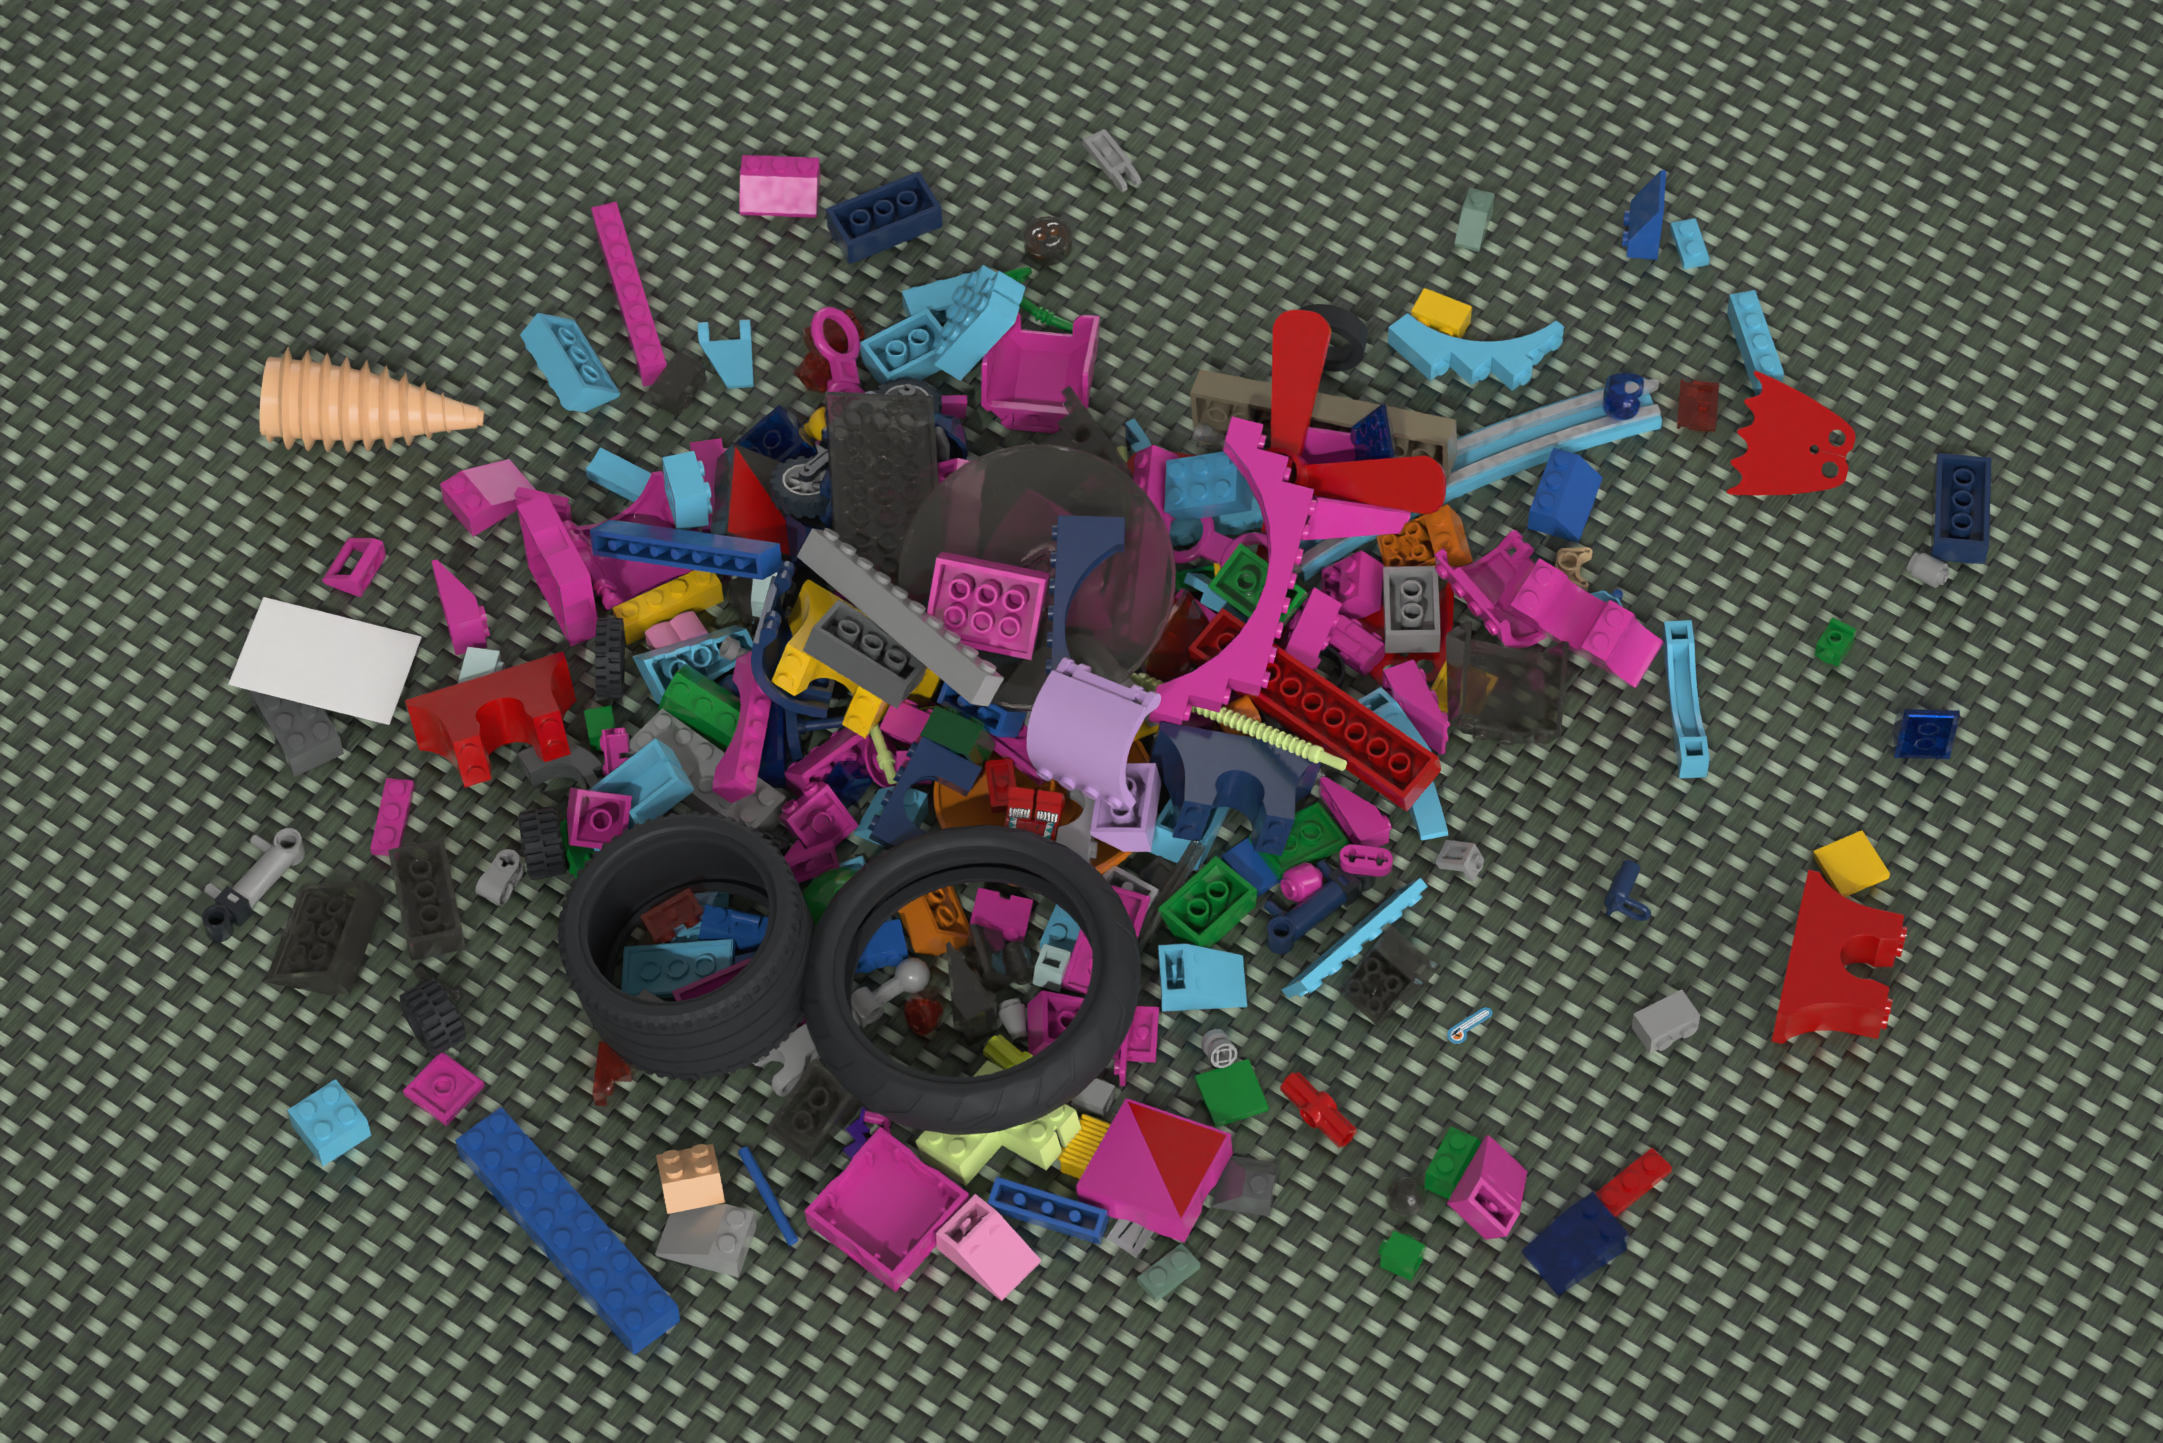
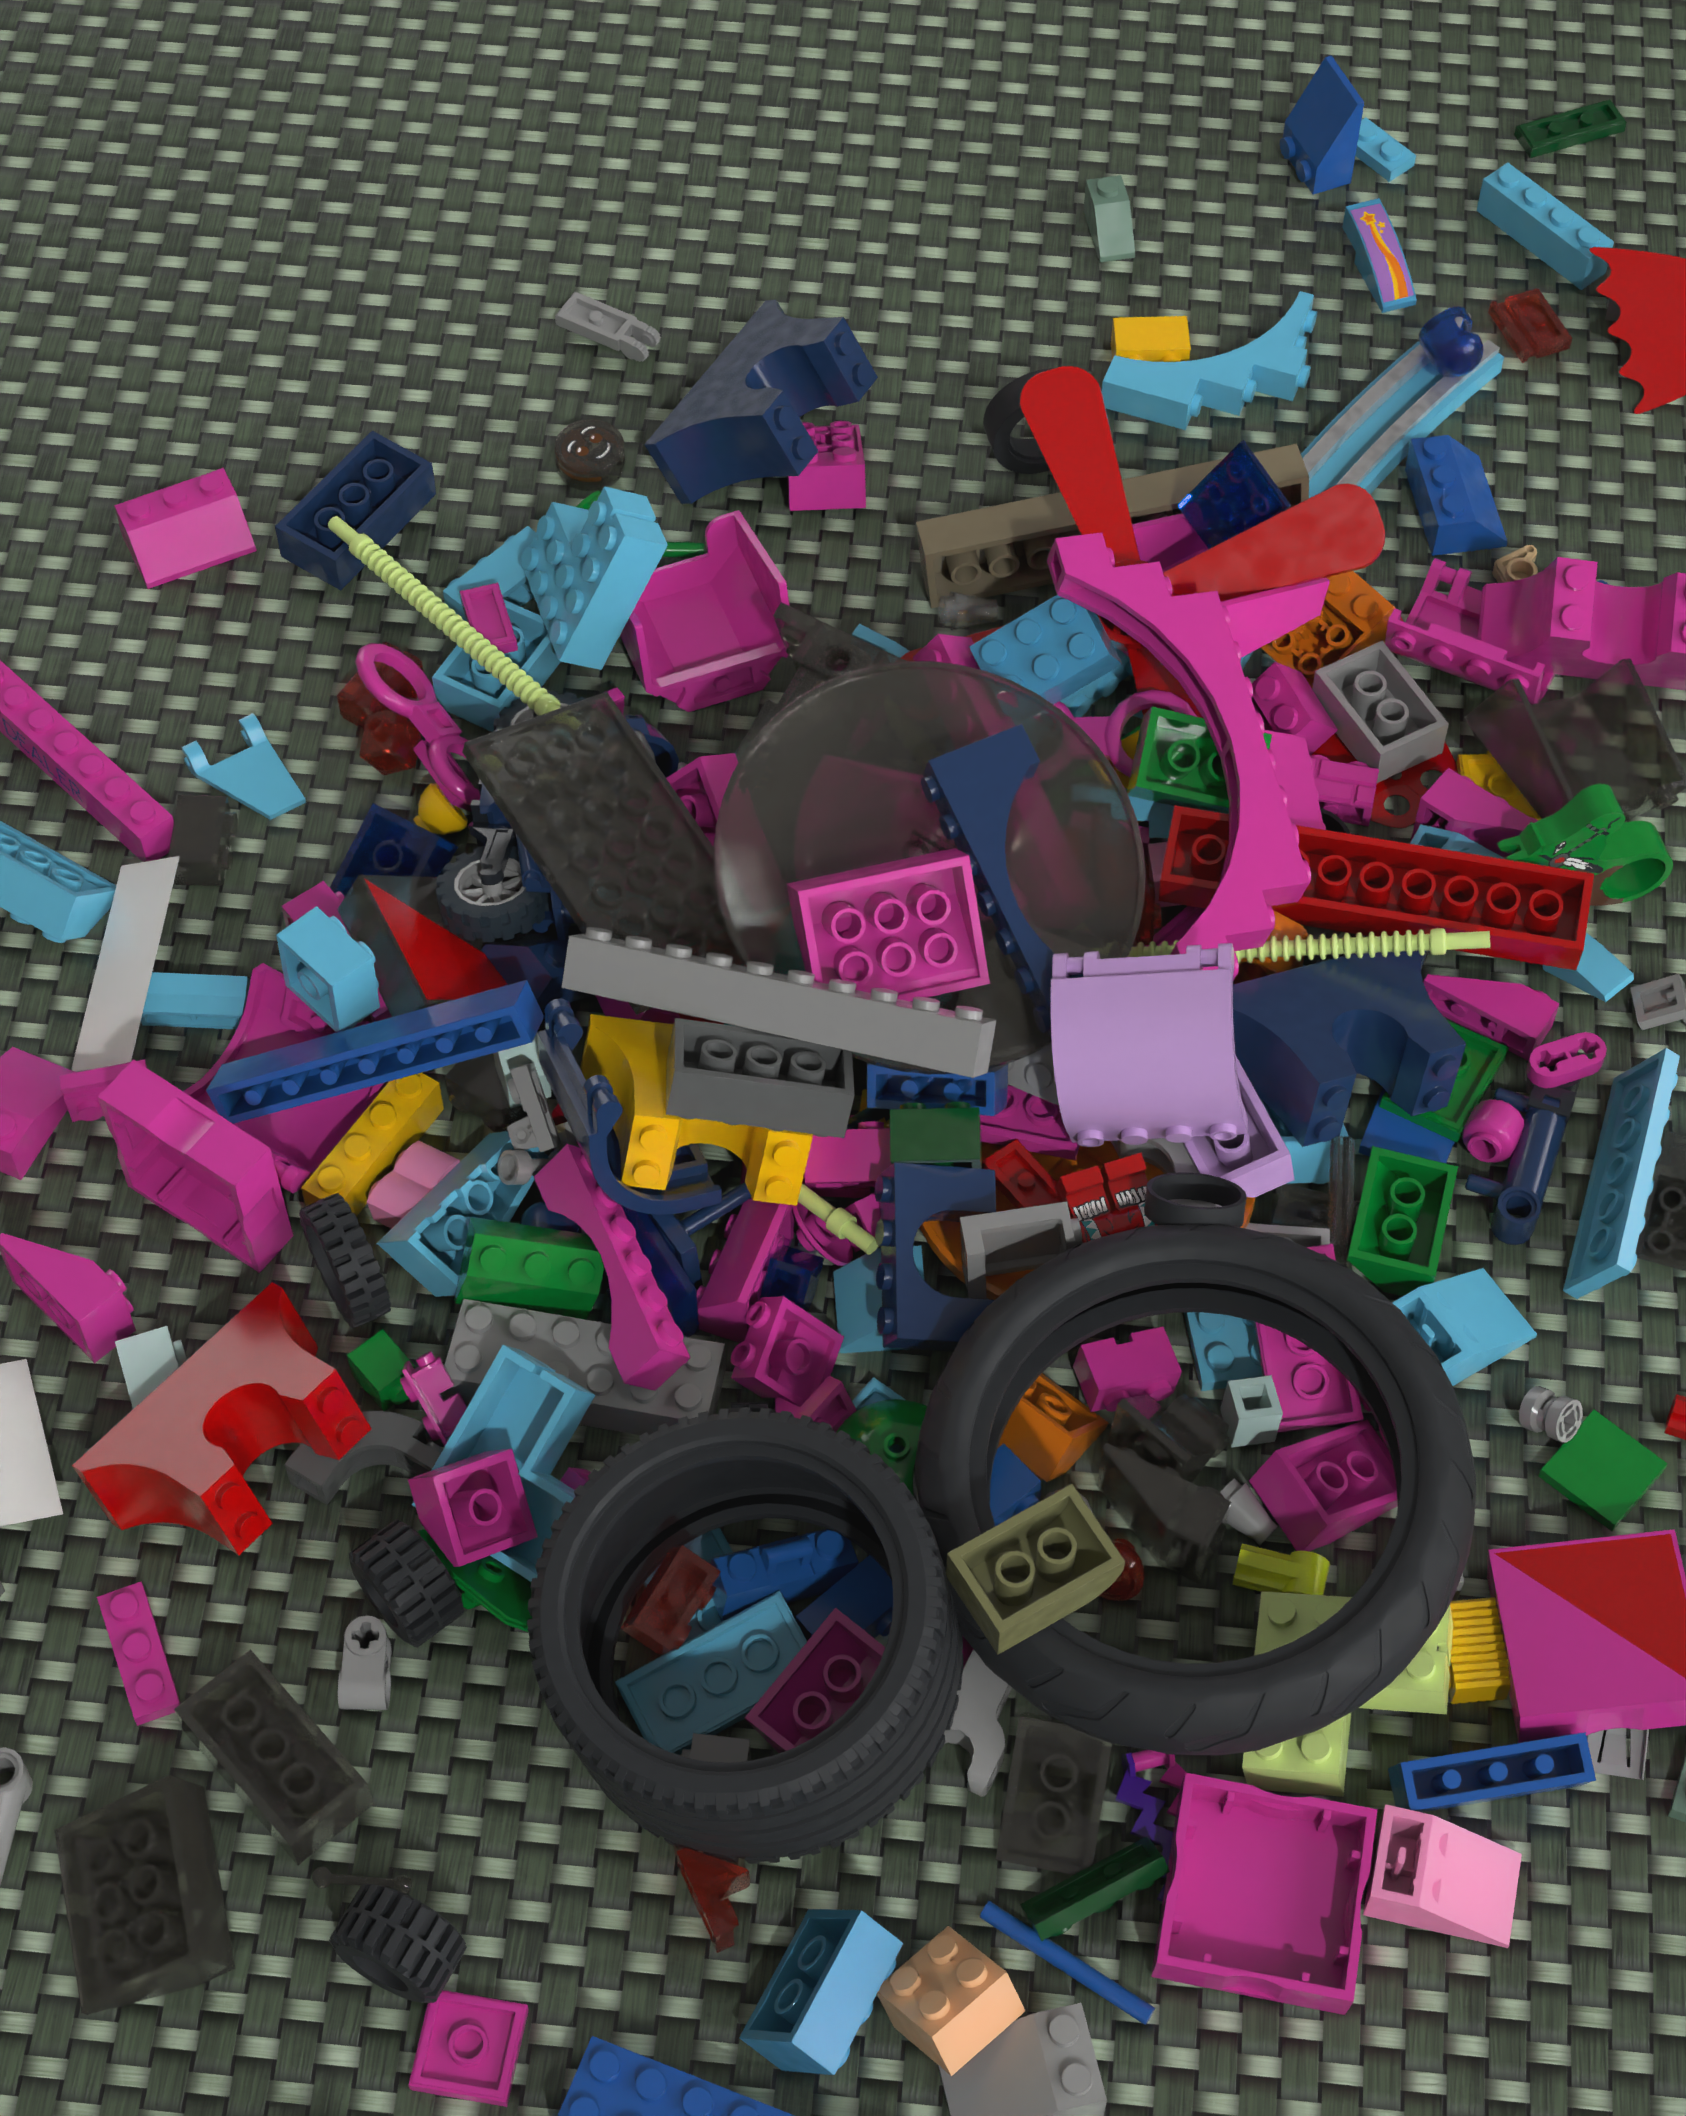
camera: 30 degrees left, 0 degrees up
none -> white sticker [71,856,180,1072]
none -> yellowish green hose [328,516,584,733]
none -> dark pink tile [460,582,518,654]
none -> light grey hinge [507,1062,561,1152]
none -> dark blue piece [644,300,878,504]
none -> dark azure brick [739,1909,903,2075]
none -> dark pink slope [787,421,866,511]
none -> olive brick [946,1484,1125,1655]
none -> light grey panel [960,1202,1082,1299]
none -> dark green plate [1020,1836,1170,1941]
none -> black tyre [1144,1172,1246,1227]
none -> slope [1342,198,1417,313]
none -> green animal [1497,784,1673,906]
none -> dark green tile [1514,99,1627,158]

